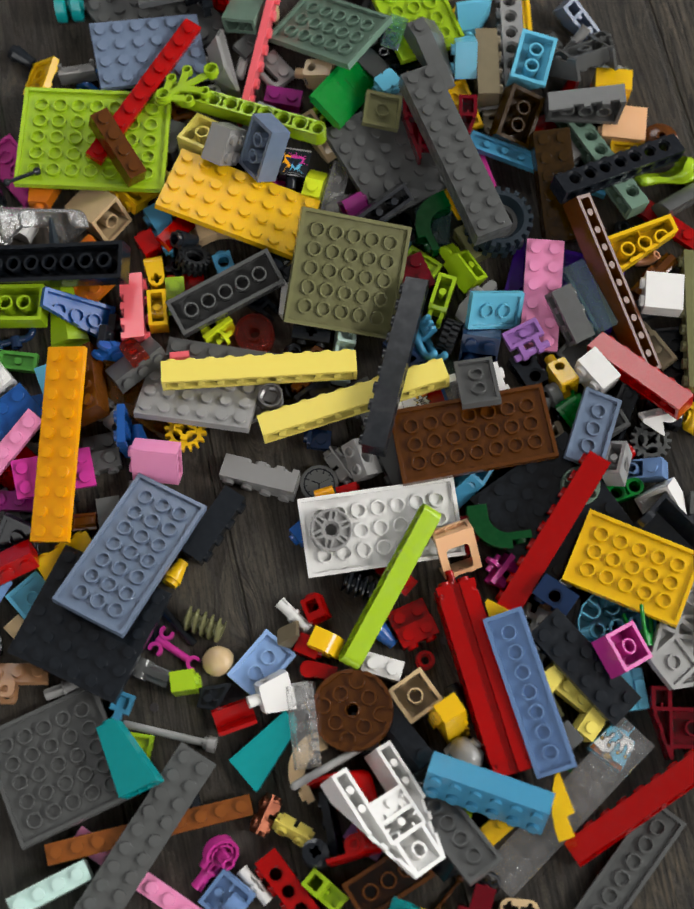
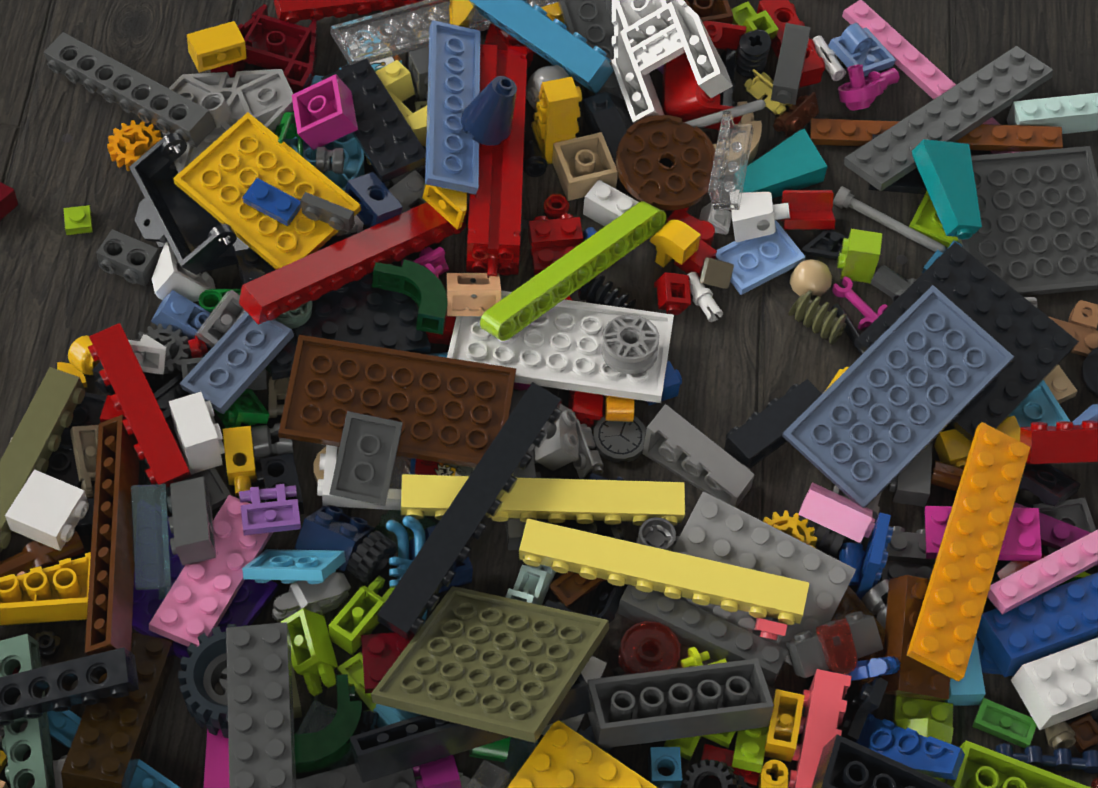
camera: 165 degrees left, 15 degrees down
none -> blue plate [242,178,301,226]
none -> dark grey plate [300,192,355,232]
none -> dark grey wheel [316,147,344,174]
none -> dark blue cone [461,76,517,146]
none -> dark grey slope [771,23,811,105]

